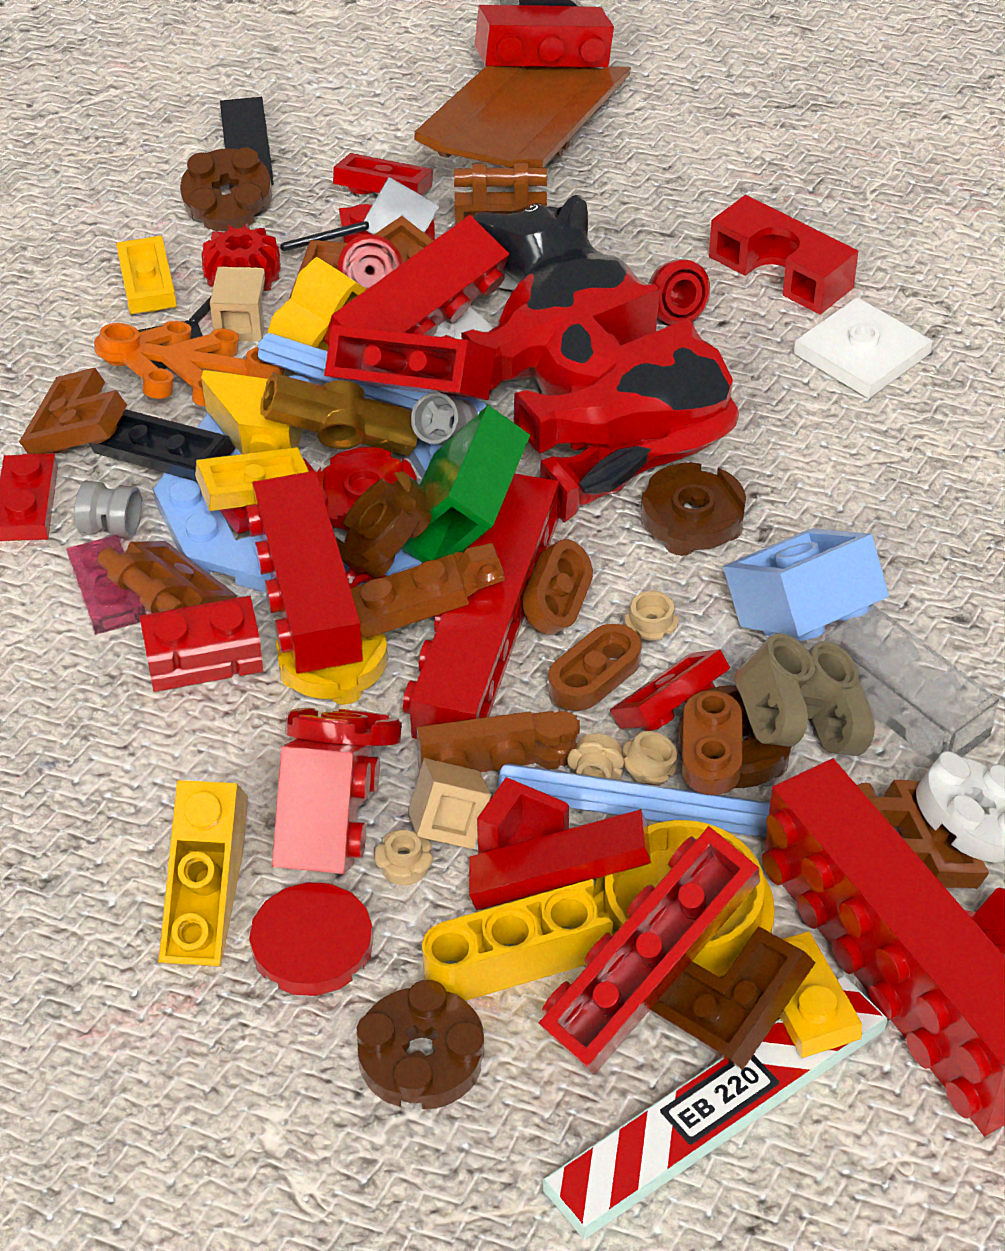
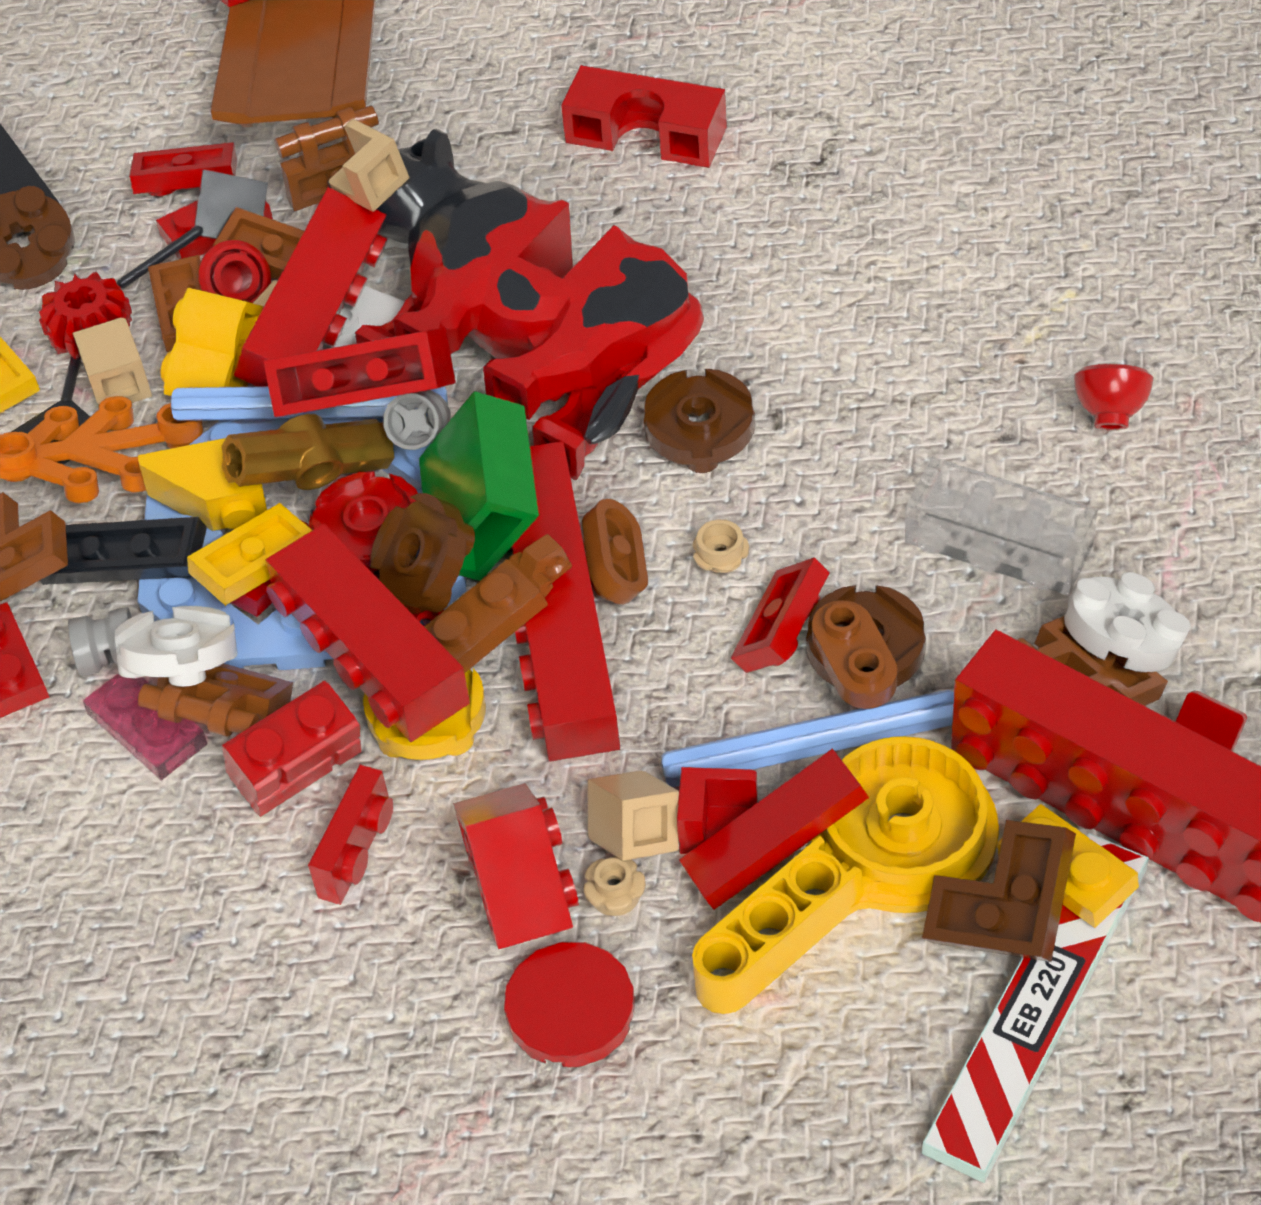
camera: 20 degrees left, 5 degrees up
yellow slope [158,780,248,967] -> none
red tile [285,708,402,746] -> none
plate [346,247,393,289] -> none
reddish brown plate [357,980,484,1109] -> none
dark orange hinge [417,710,580,773] -> none
red brick [538,826,760,1075] -> none
dark orange plate [548,624,642,711] -> none
tan plate [568,733,624,780] -> none
tan plate [622,731,677,785] -> none
red brick [648,259,710,325] -> none
light blue brick [723,528,889,641] -> none
dark tan piece [734,633,875,756] -> none
white plate [794,297,933,399] -> none
none -> white plate [115,606,237,687]
none -> red plate [308,764,393,905]
none -> tan panel [329,119,410,212]

